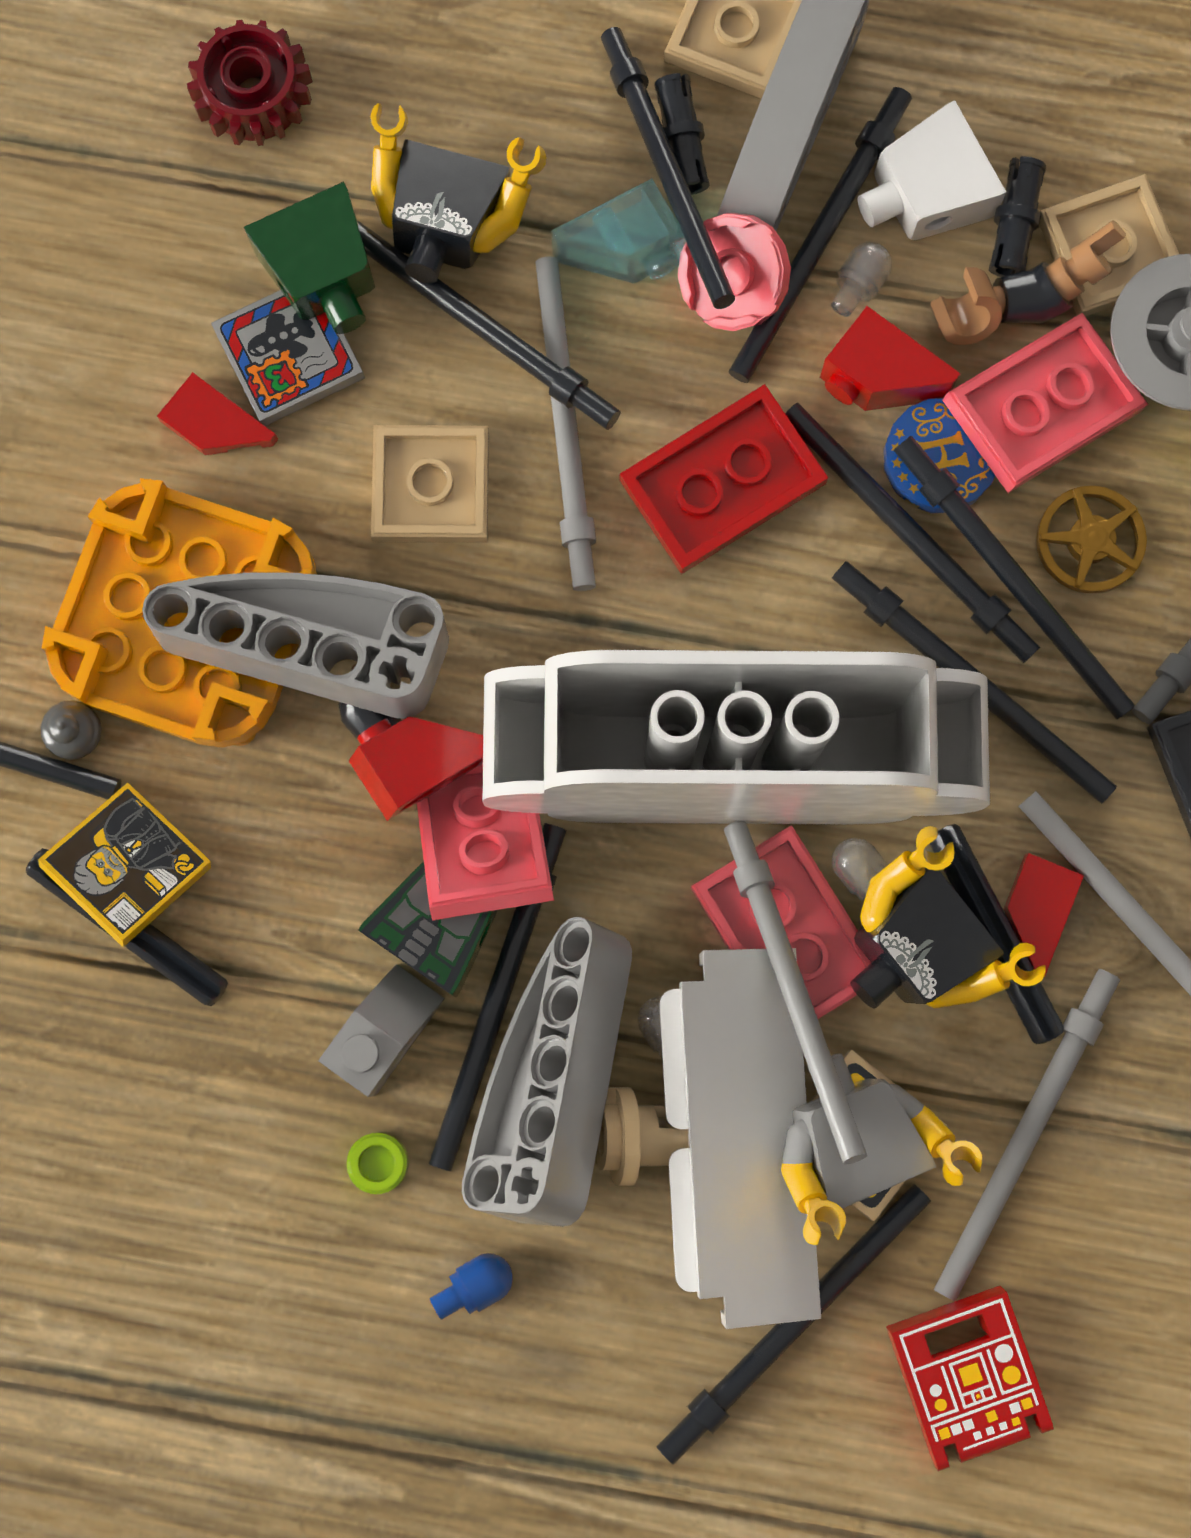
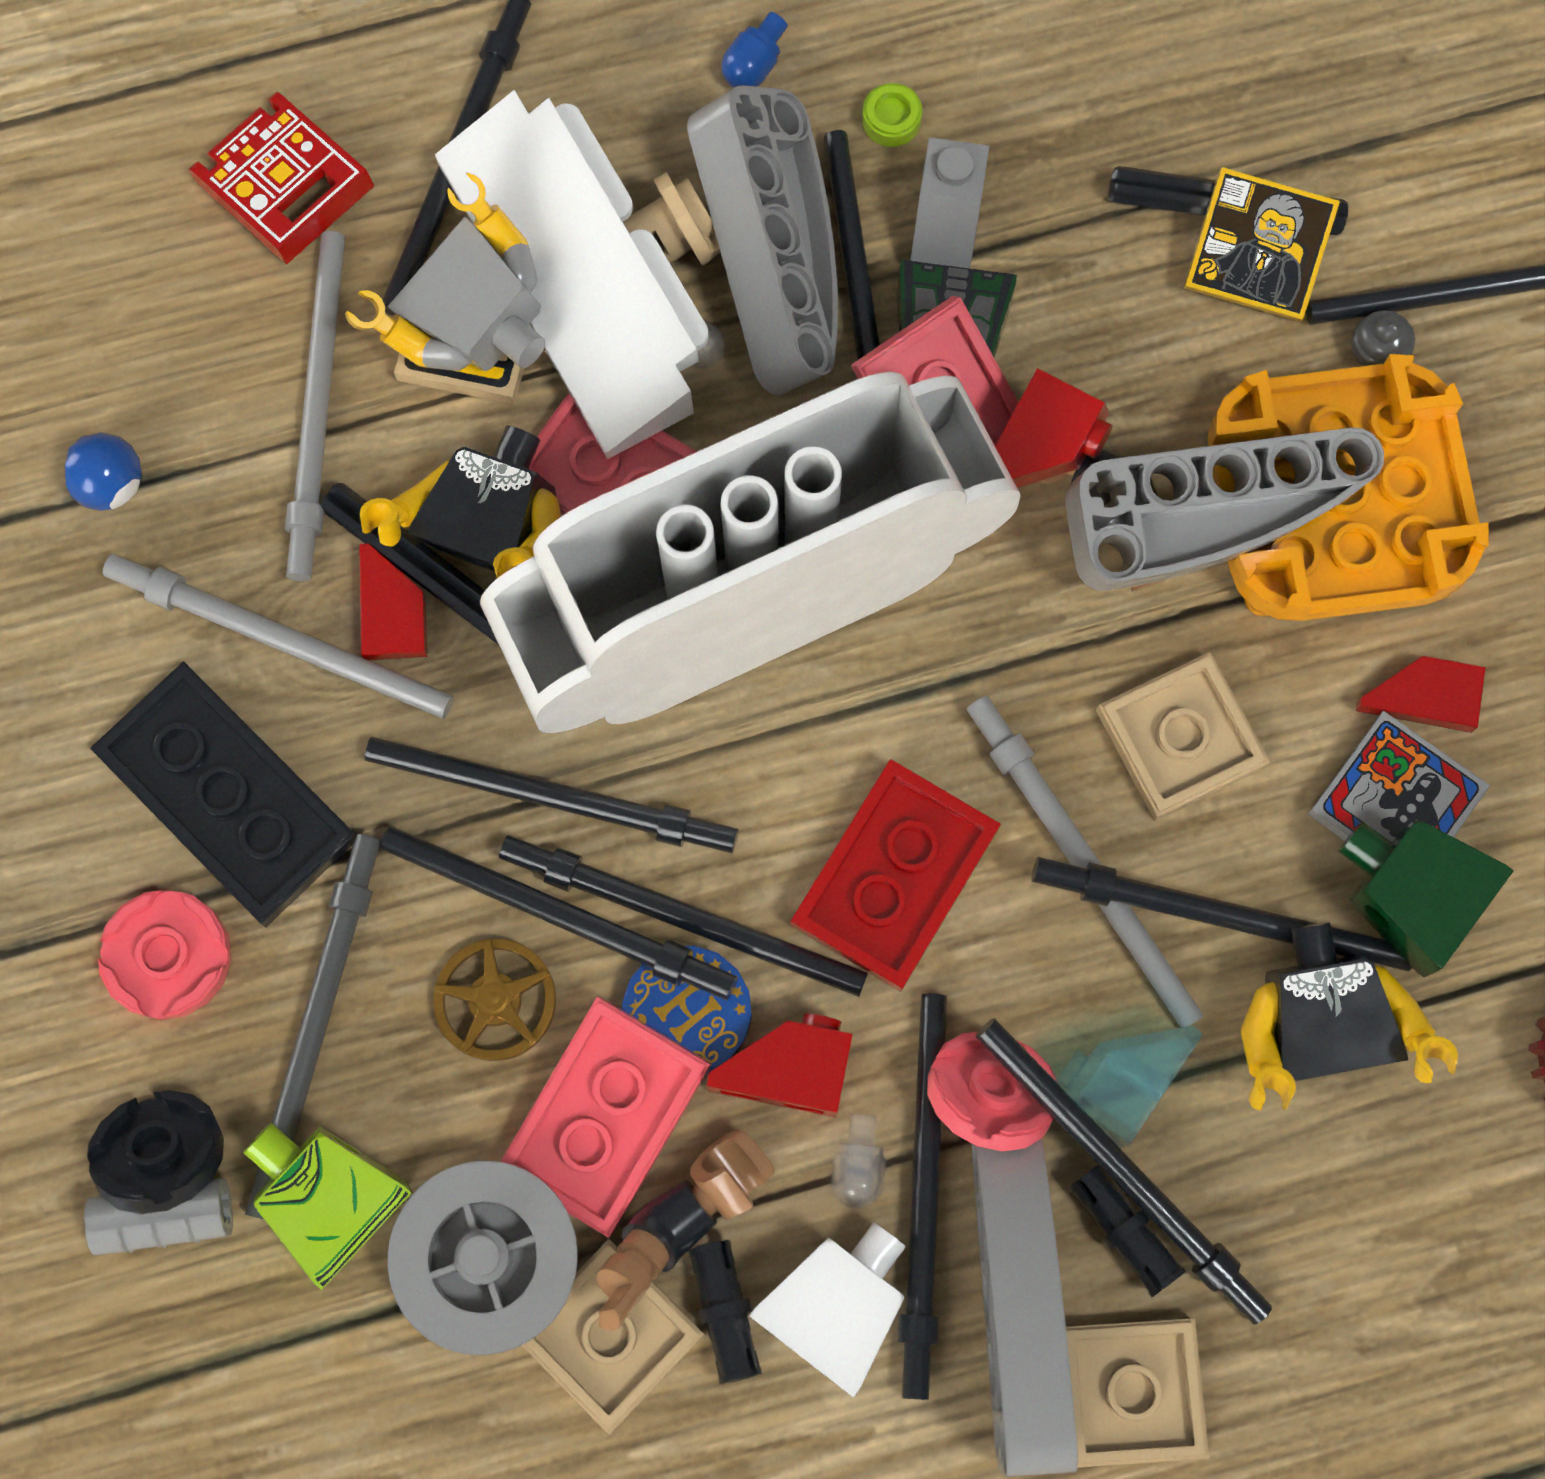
camera: 155 degrees right, 5 degrees down
light grey bar [724,821,867,1164] -> none

